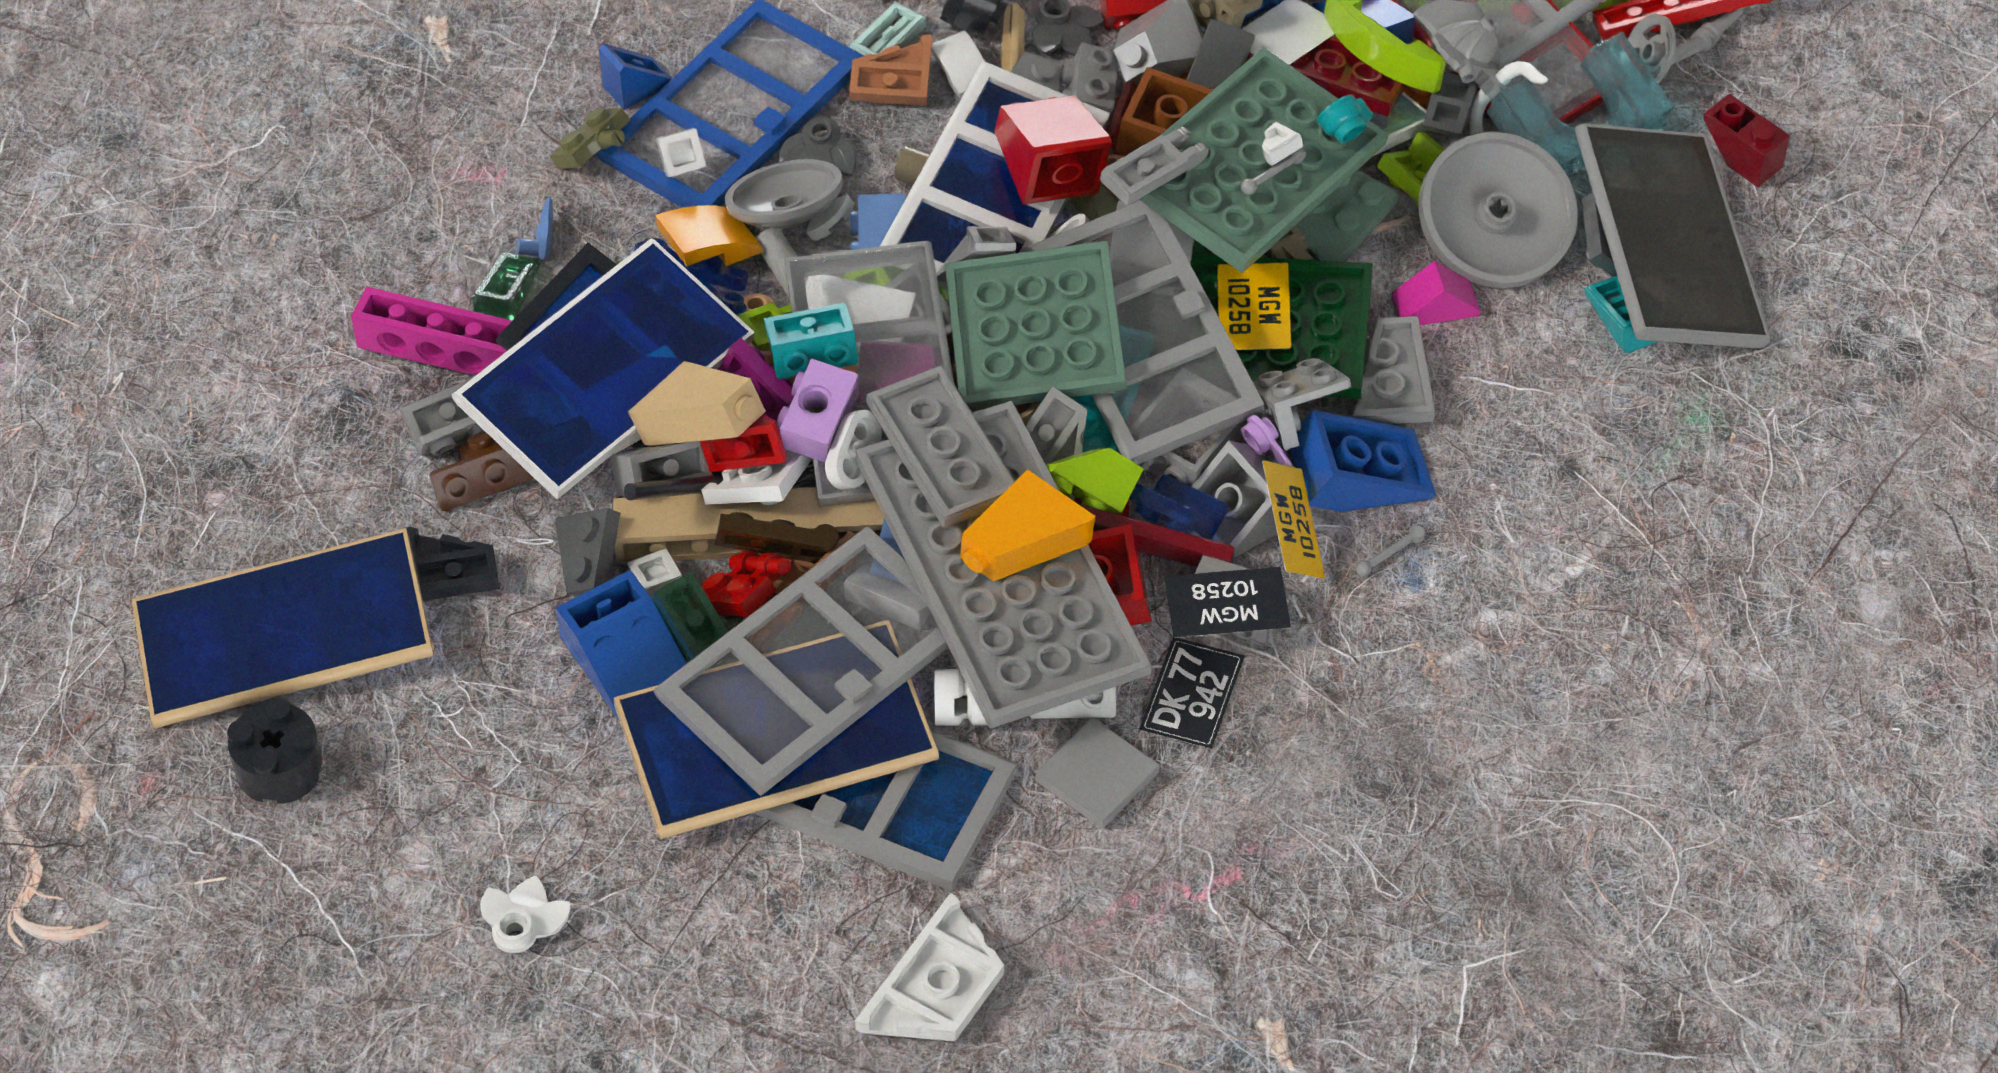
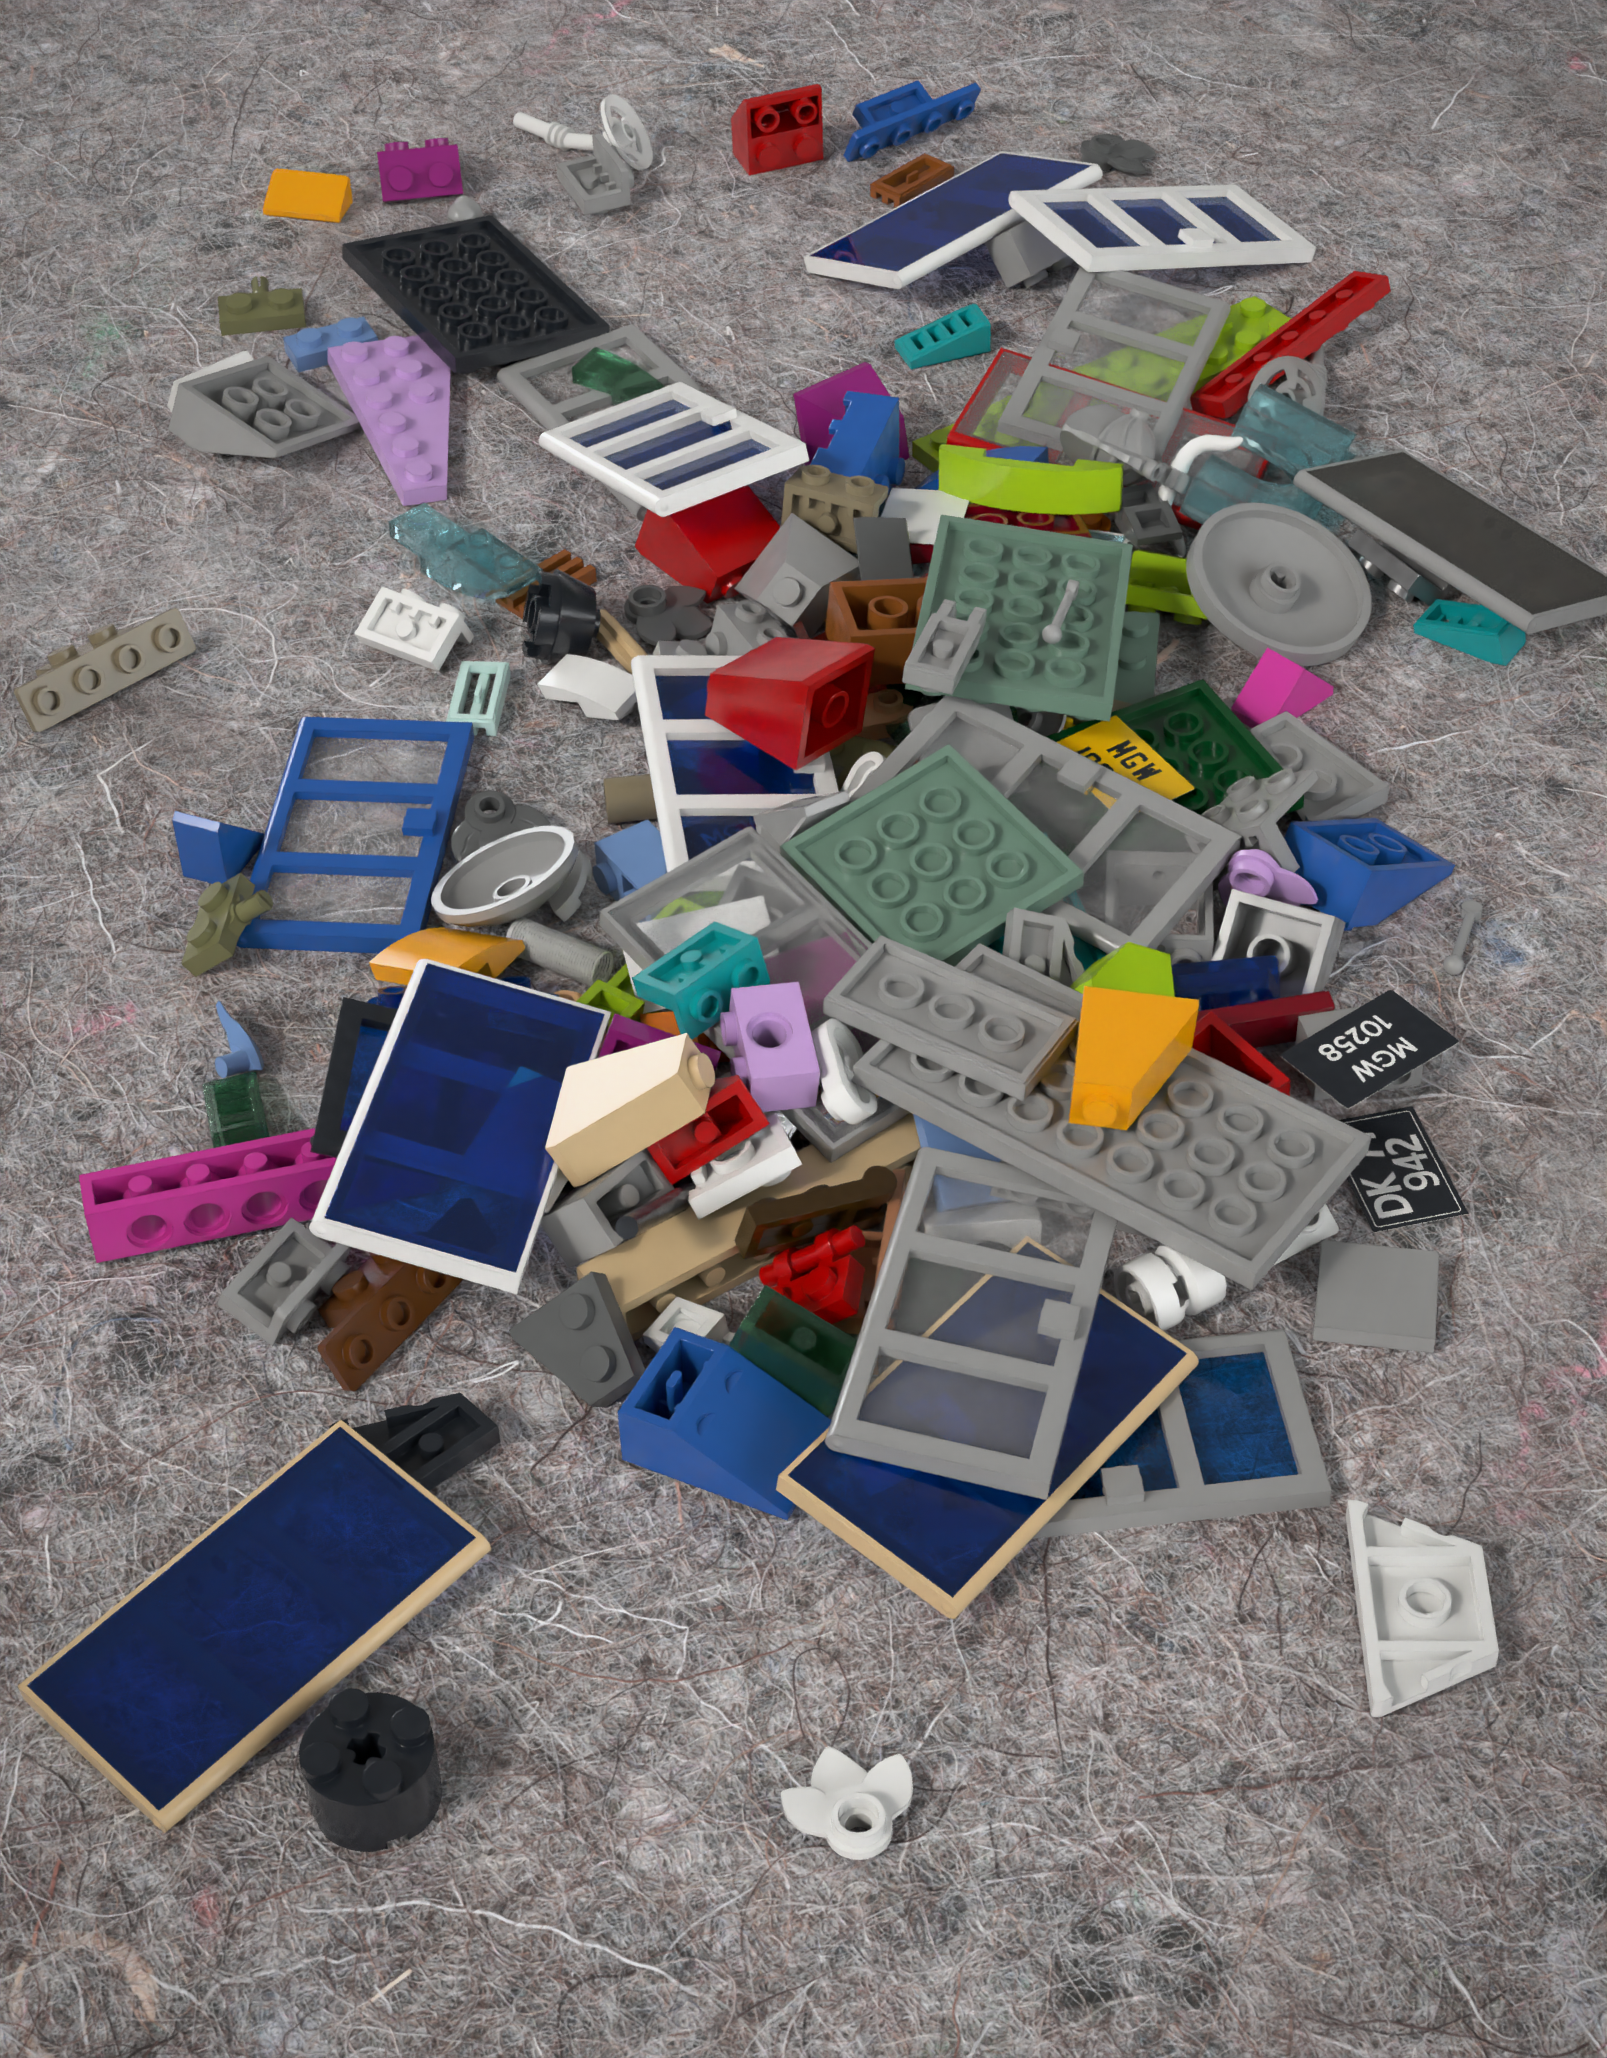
camera: 30 degrees left, 10 degrees down
white plate [656,128,706,177] -> none
nougat wing [849,35,932,106] -> none
white tile [1262,122,1303,166] -> none
yellow sticker [1262,460,1325,579] -> none
teal piece [1316,95,1374,144] -> none
dark red slope [1703,93,1790,187] -> none

